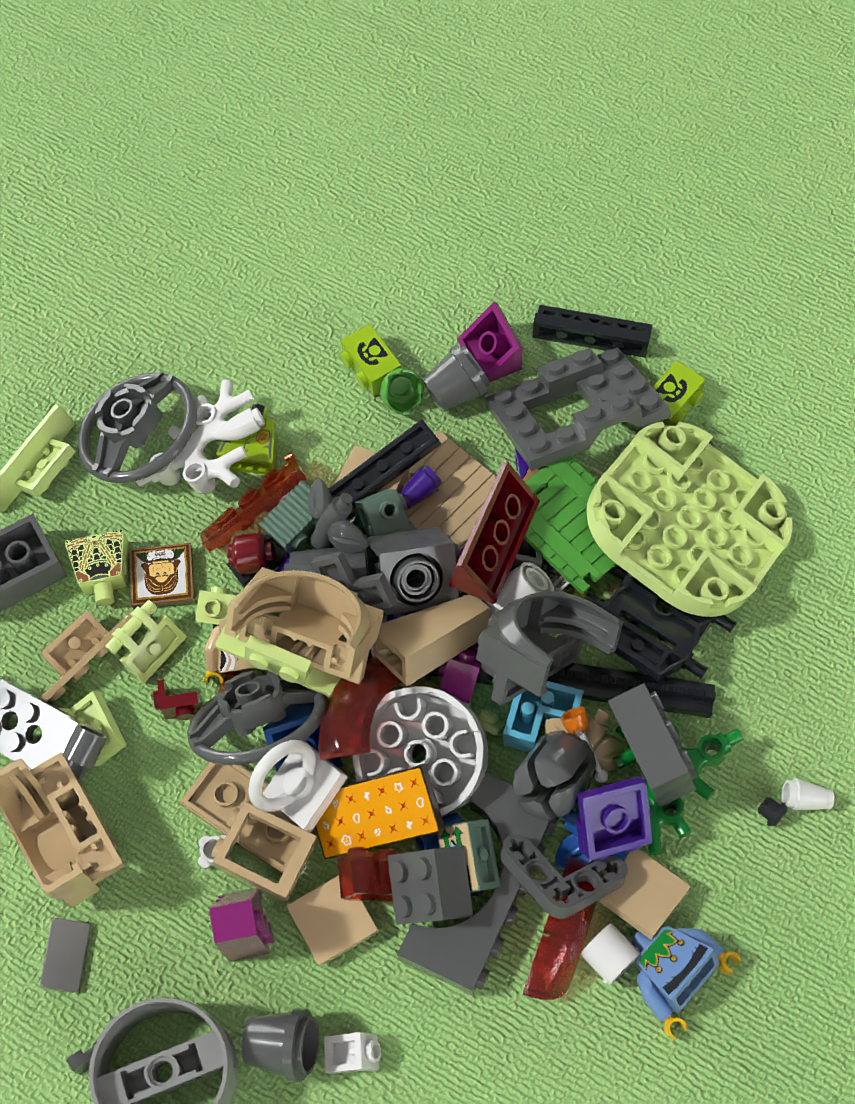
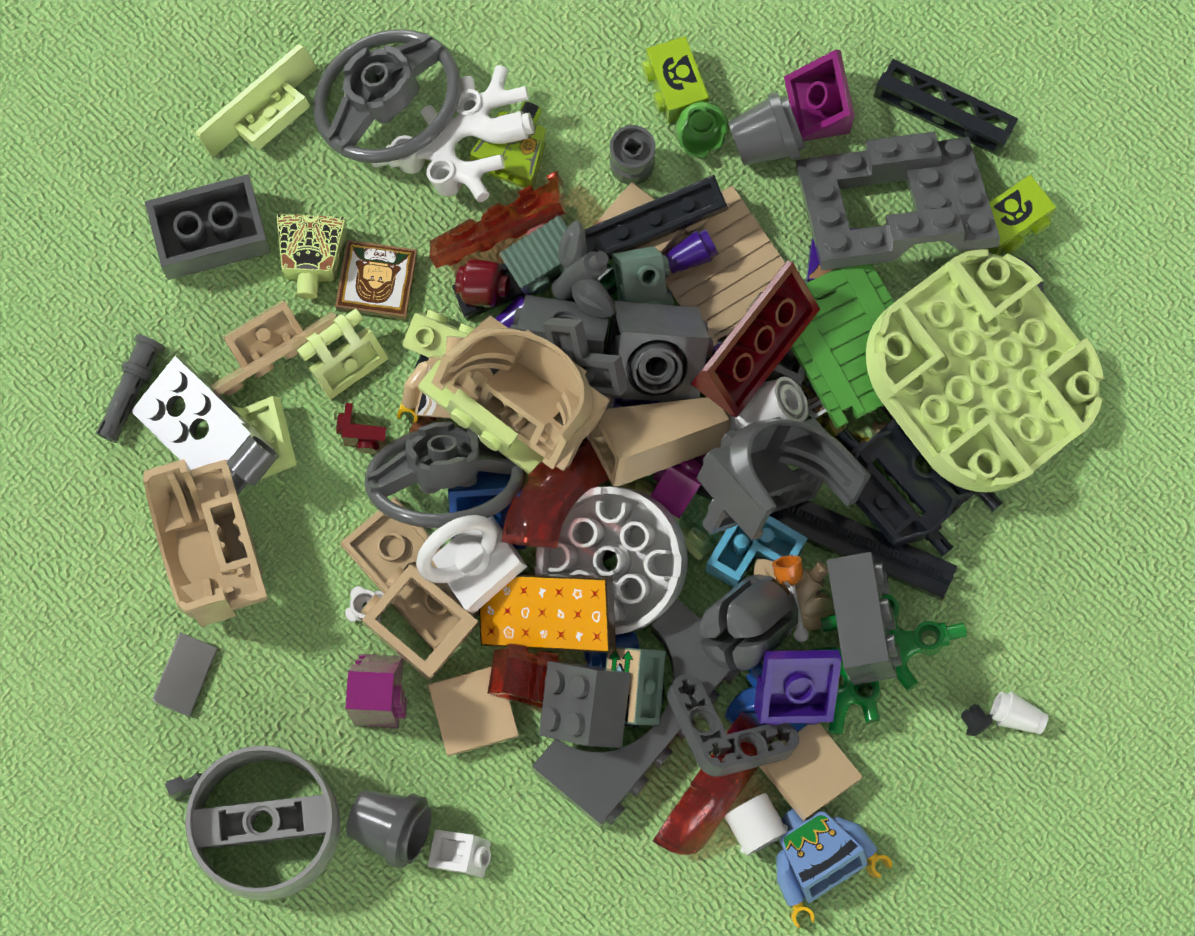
camera: 10 degrees right, 10 degrees up
none -> dark grey wheel [610,125,655,185]

